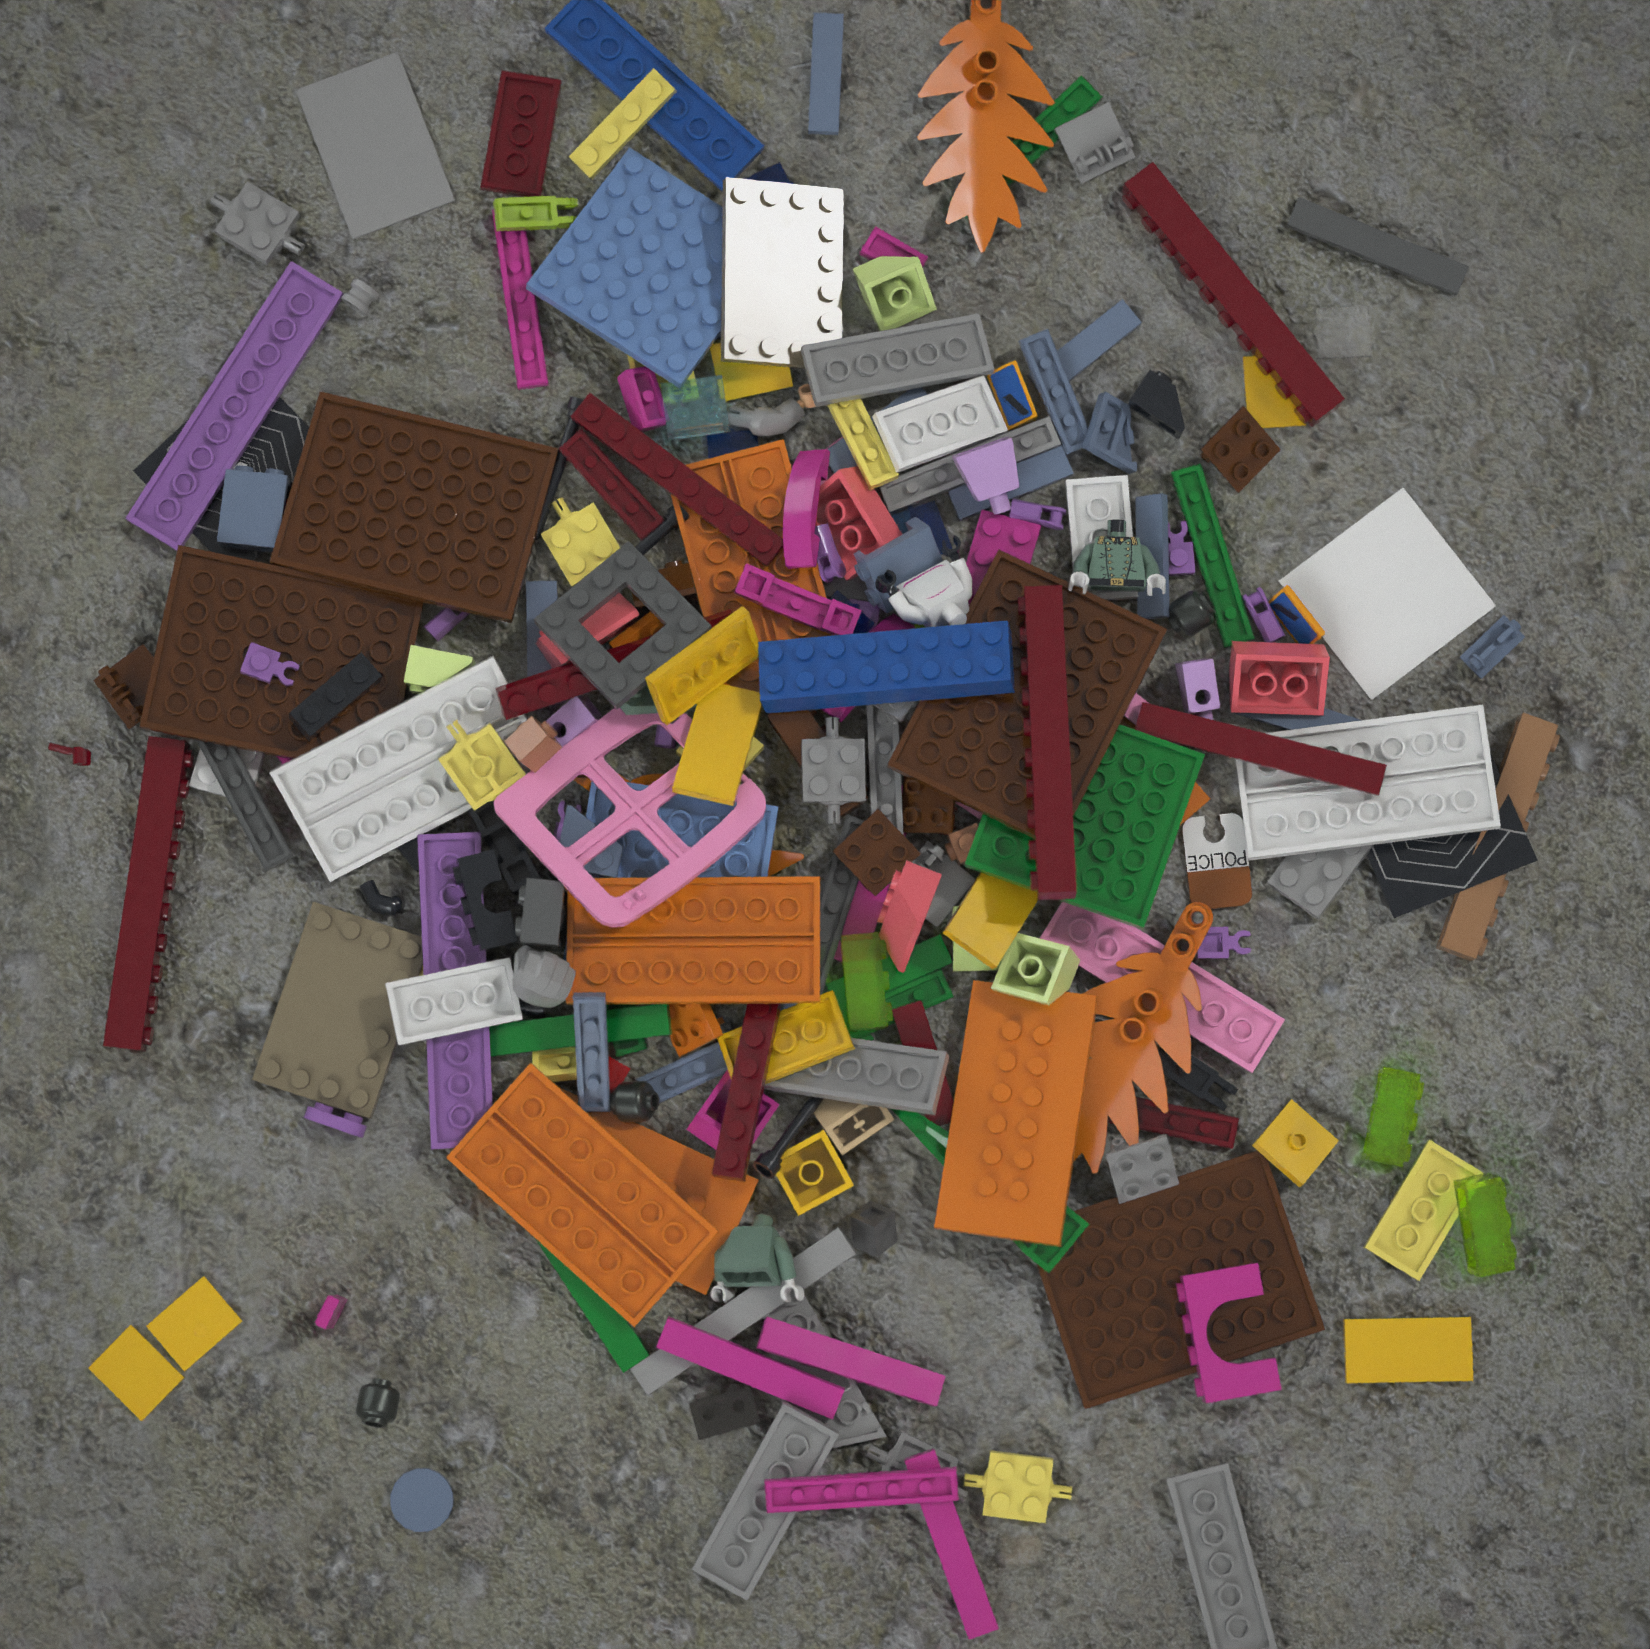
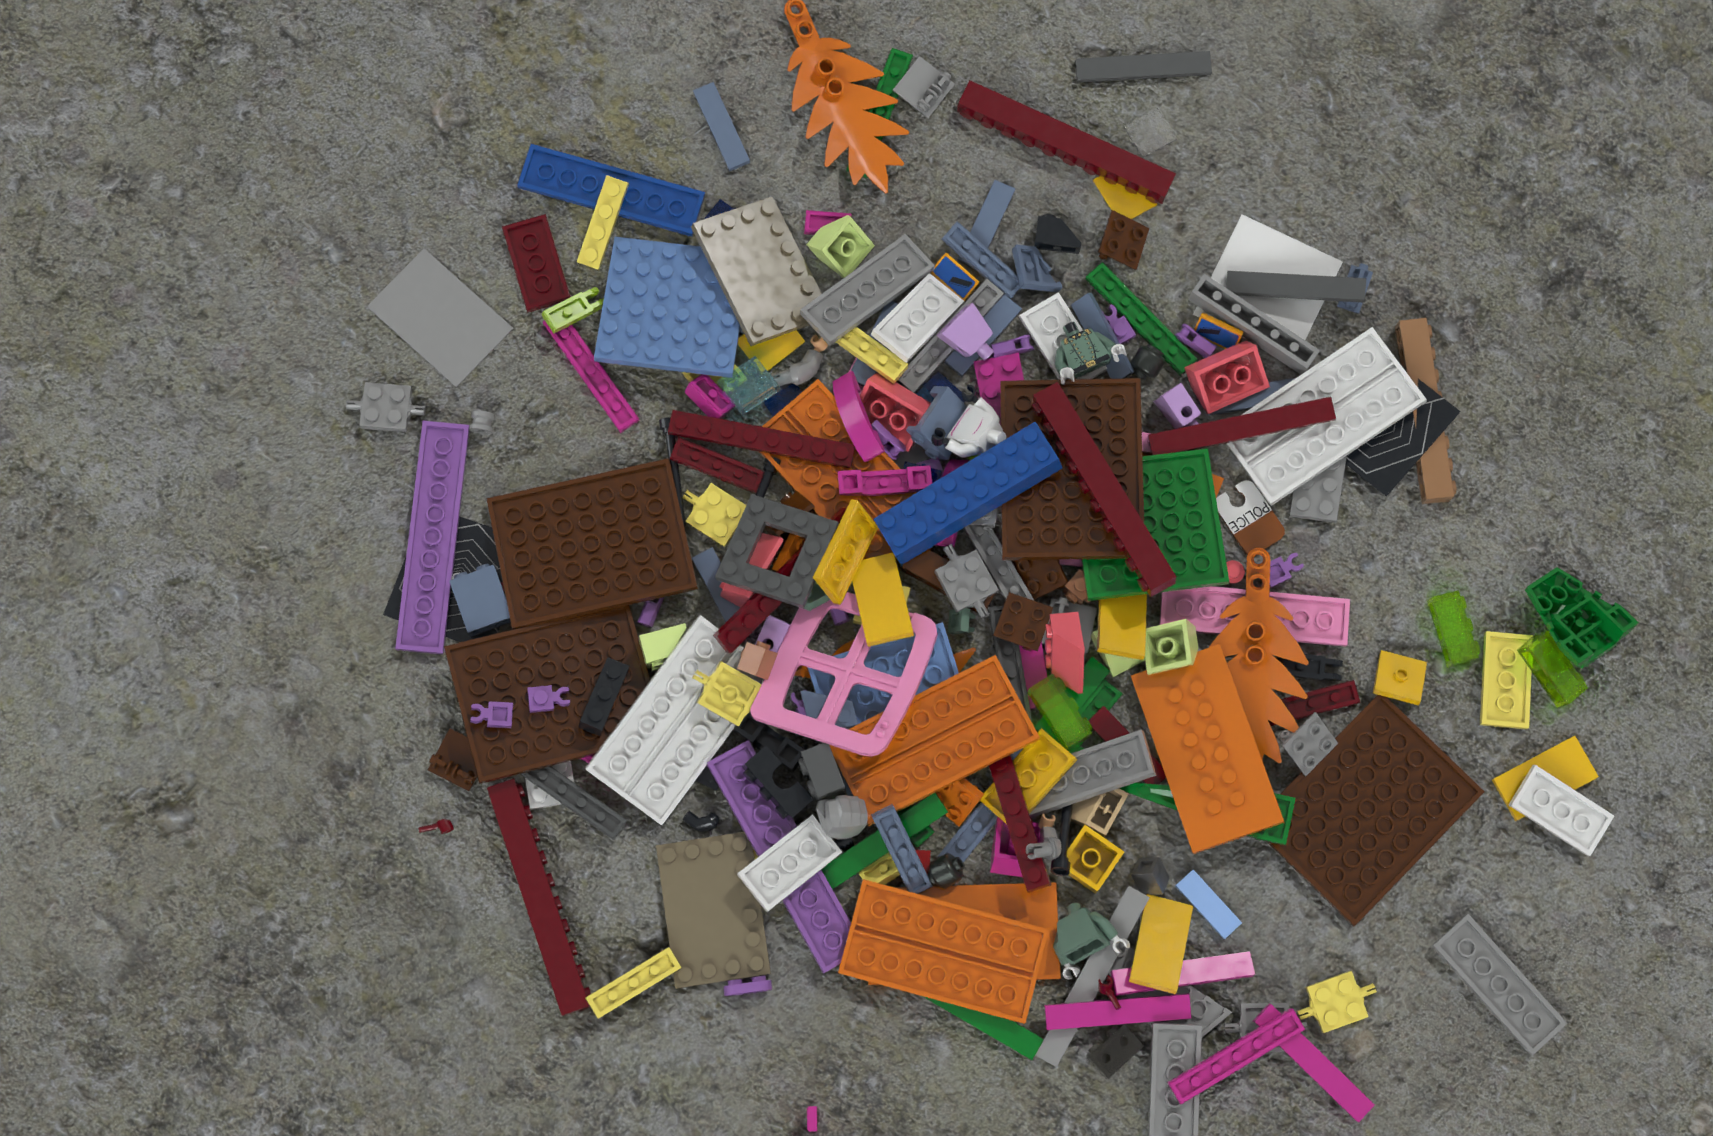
camera: 30 degrees left, 5 degrees down
dark pink arch [1176,1263,1282,1403] -> none
none -> medium lavender plate [470,702,513,728]
none -> light yellow plate [585,947,681,1019]
none -> sand green tile [948,608,976,635]
none -> light grey arm [1026,813,1061,860]
none -> dark red hand [1098,975,1121,1010]
none -> yellow tile [1128,894,1193,994]
none -> light blue tile [1175,870,1242,939]
none -> light grey brick [1188,274,1320,375]
none -> dark grey tile [1226,271,1366,303]
none -> coral plate [1226,560,1245,584]
none -> white plate [1509,765,1614,856]
none -> green wedge [1525,567,1639,669]

